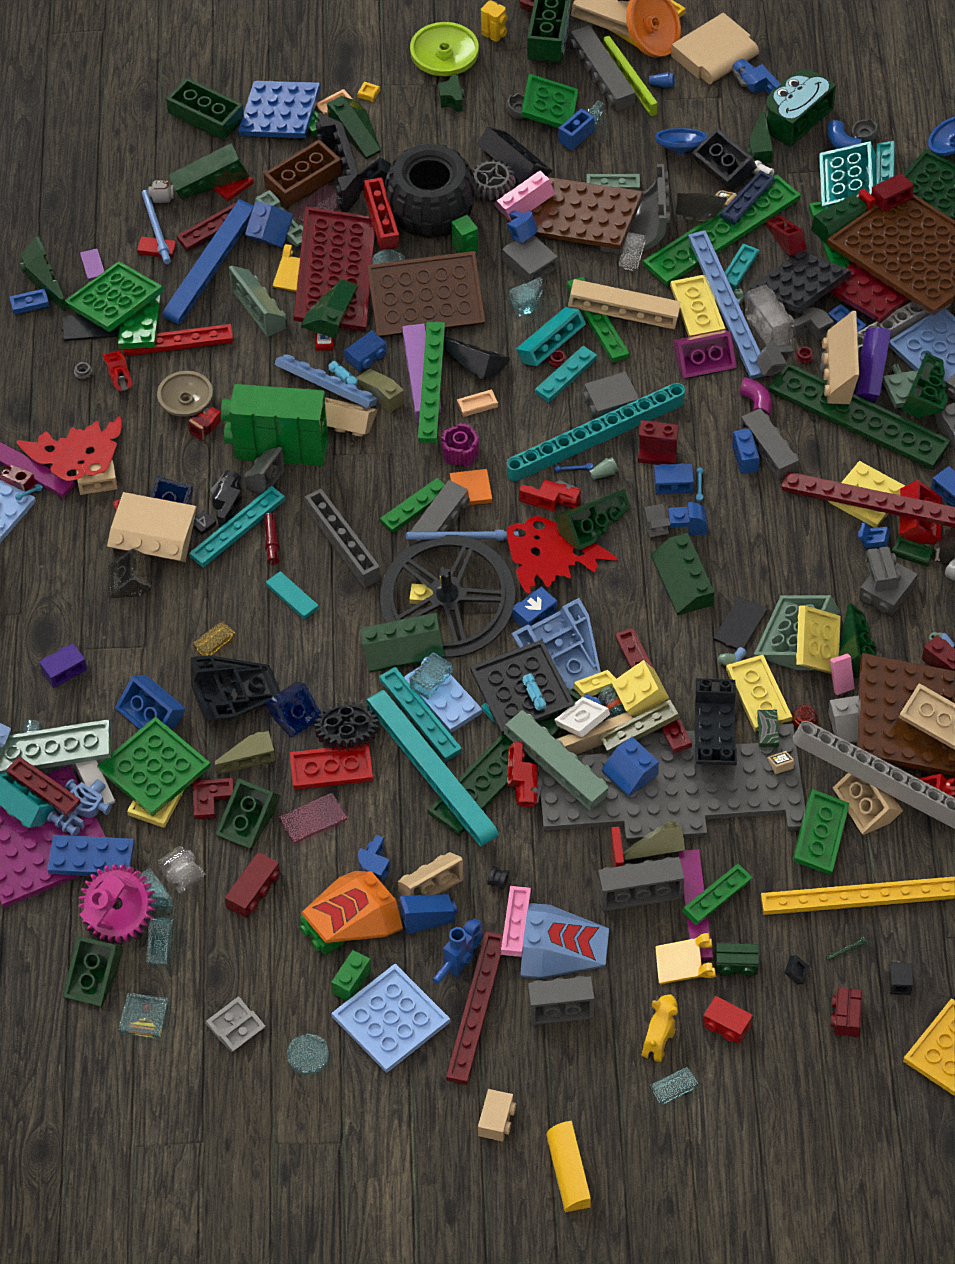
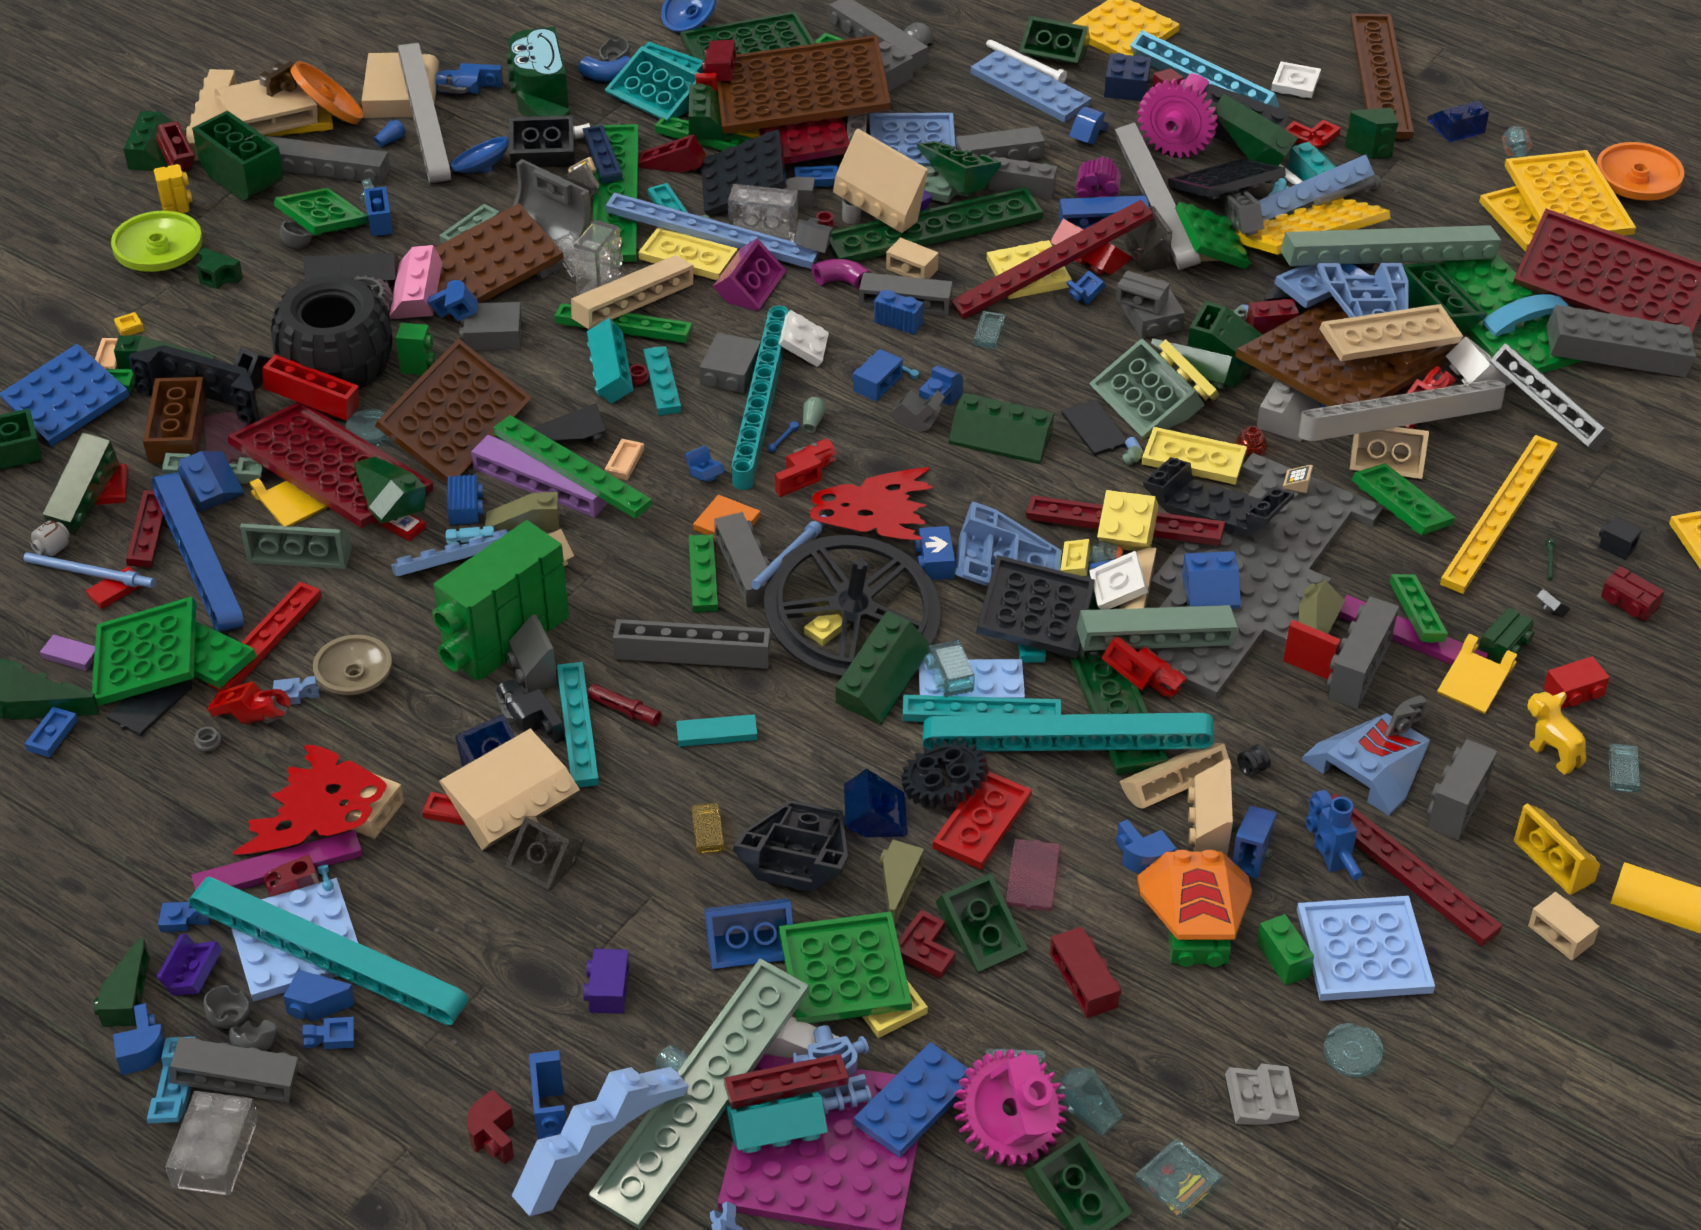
camera: 55 degrees left, 10 degrees down
clear brick [158,846,205,894] -> none
leg [188,405,221,441] -> none
magenta brick [441,423,479,467] -> none
bright pink plate [501,886,531,957] -> none
clear light blue slope [509,277,543,317] -> none
medium azure axle [523,674,546,710] -> none
dark green wedge [554,489,631,550] -> none
olive plate [599,700,680,754] -> none
lime tile [603,36,657,117] -> none
dark red panel [637,420,679,465] -> none
dark green tile [757,710,779,747] -> none
bright pink tile [830,653,855,695] -> none
dark green tile [891,537,934,567] -> none
none -> medium blue plate [273,676,320,705]
none -> light grey beam [398,43,451,184]
none -> clear brick [573,220,624,296]
none -> blue bracket [685,446,725,482]
none -> white plate [779,310,829,367]
none -> tan brick [886,238,938,279]
none -> clear light blue tile [973,311,1005,349]
none -> tan brick [1120,743,1232,809]
none -> dark green slope [1187,301,1263,367]
none -> dark grey slope [1385,695,1428,737]
none -> yellow slope [1514,803,1600,896]

